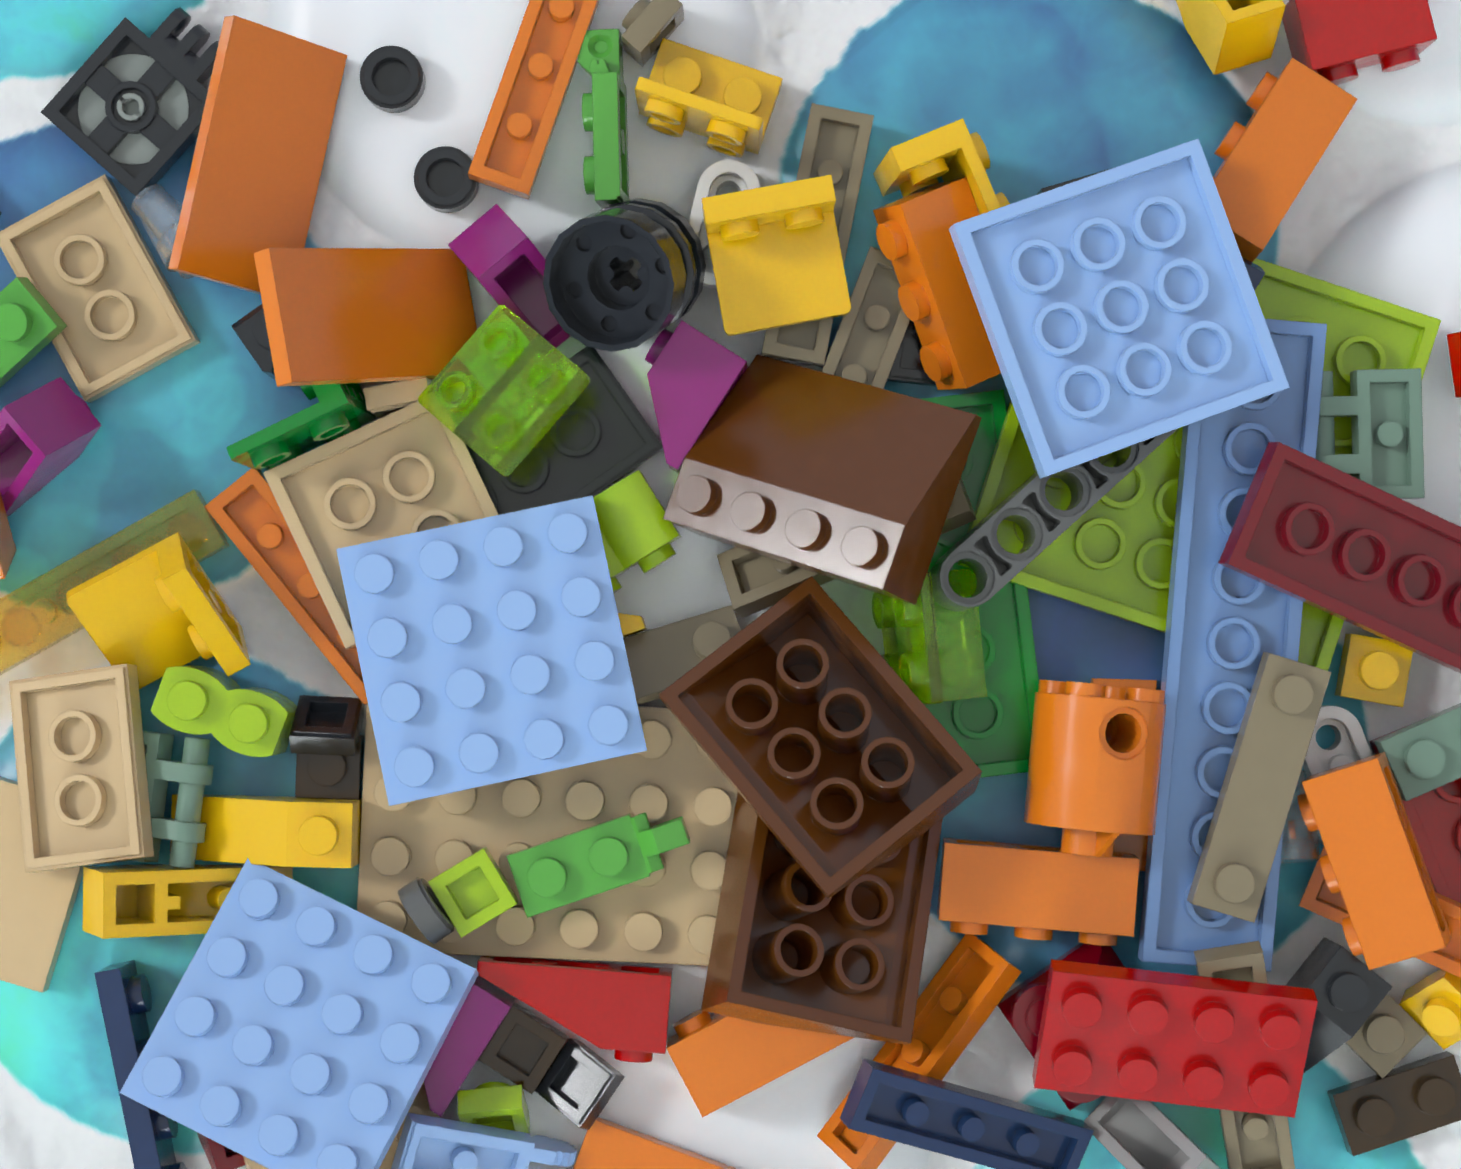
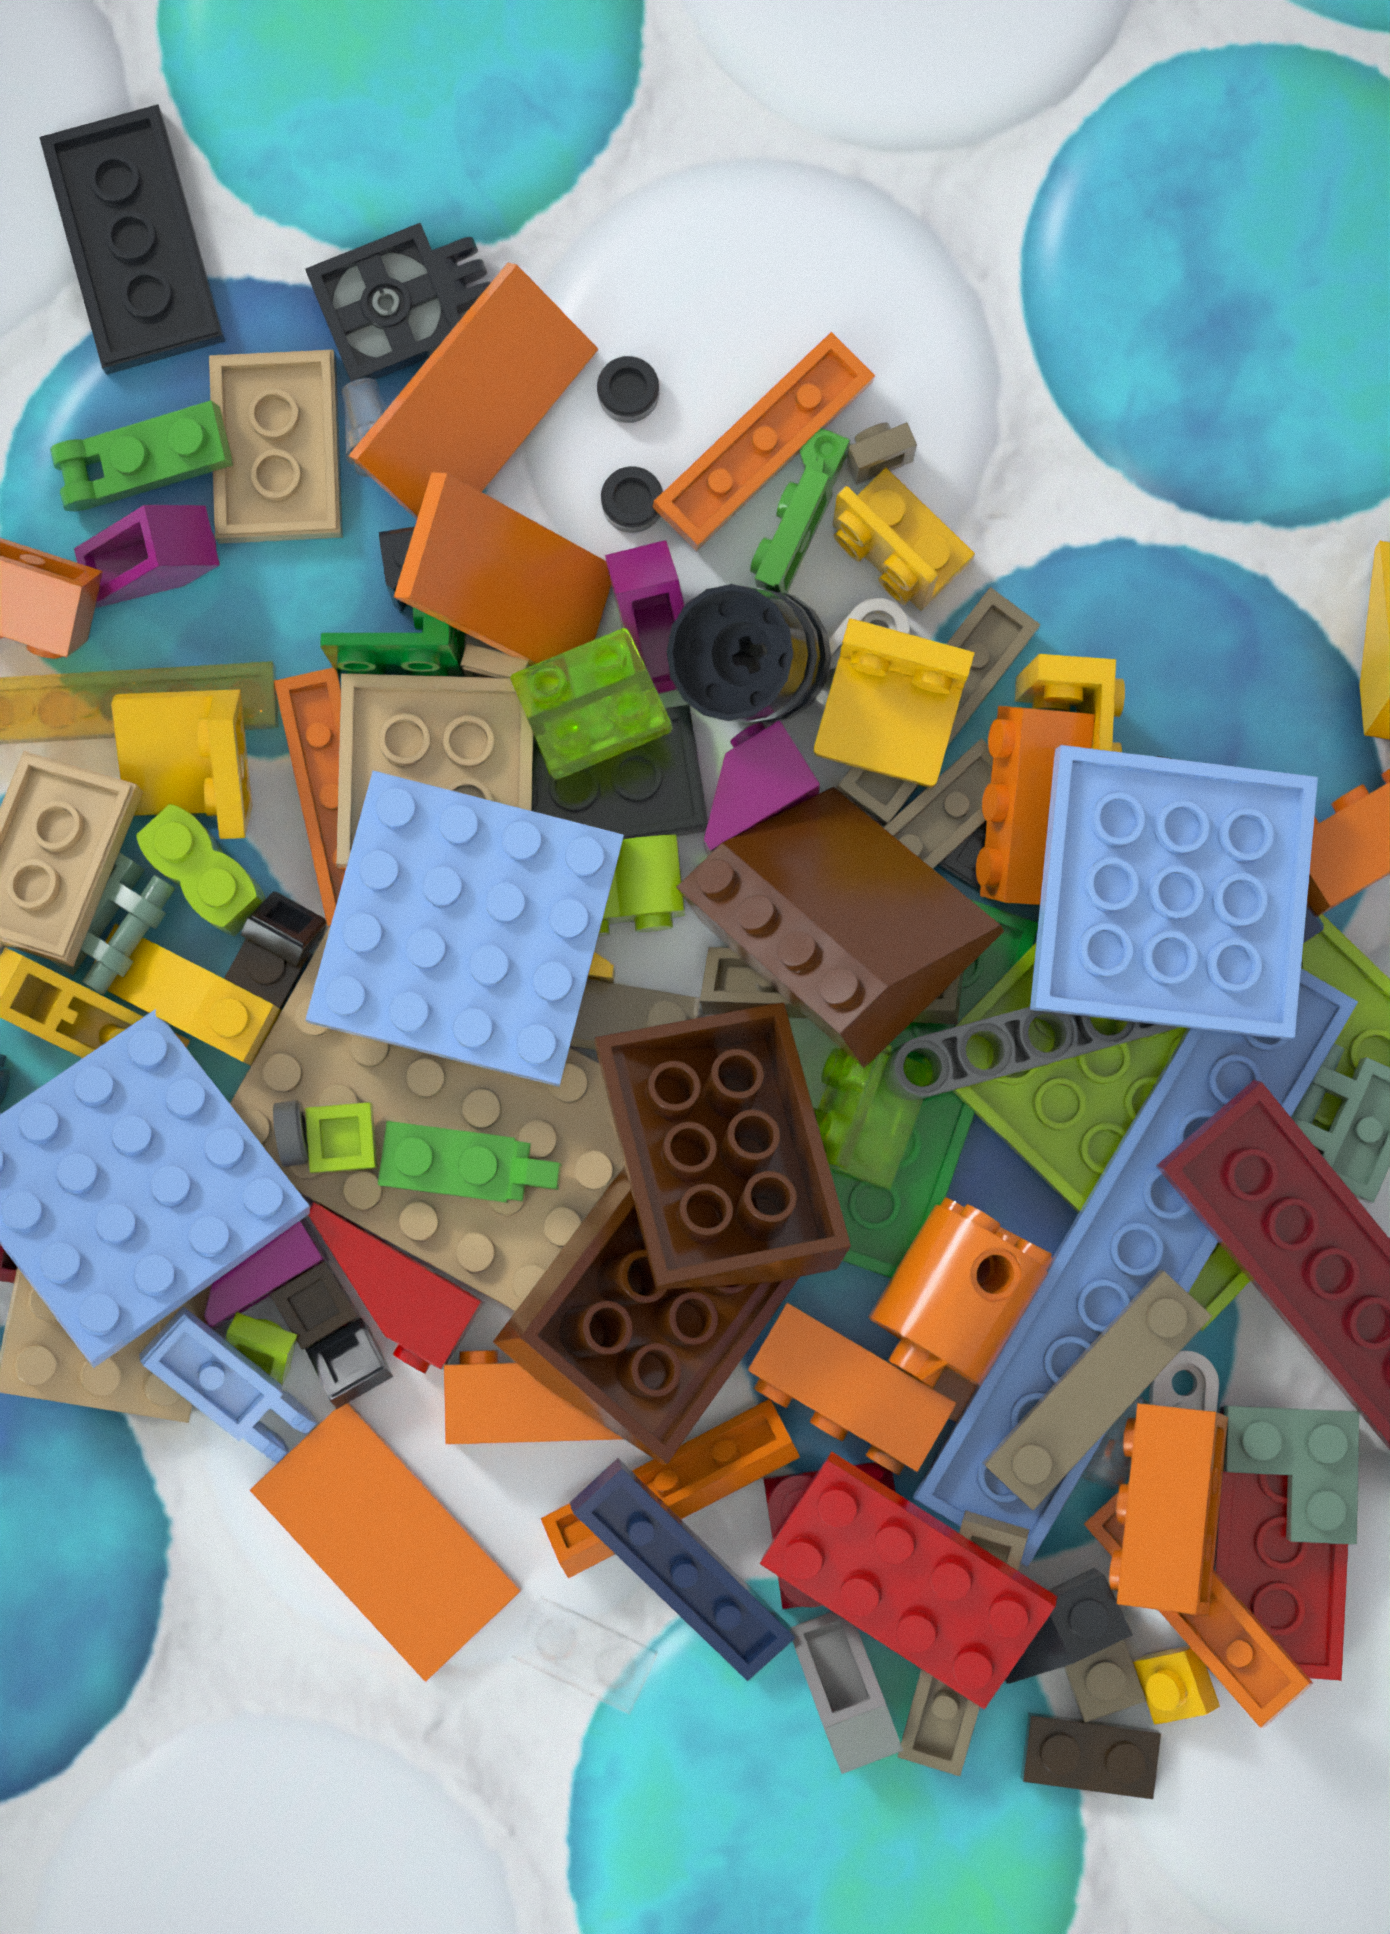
camera: 25 degrees right, 5 degrees down
yellow plate [1335,633,1413,707] -> none

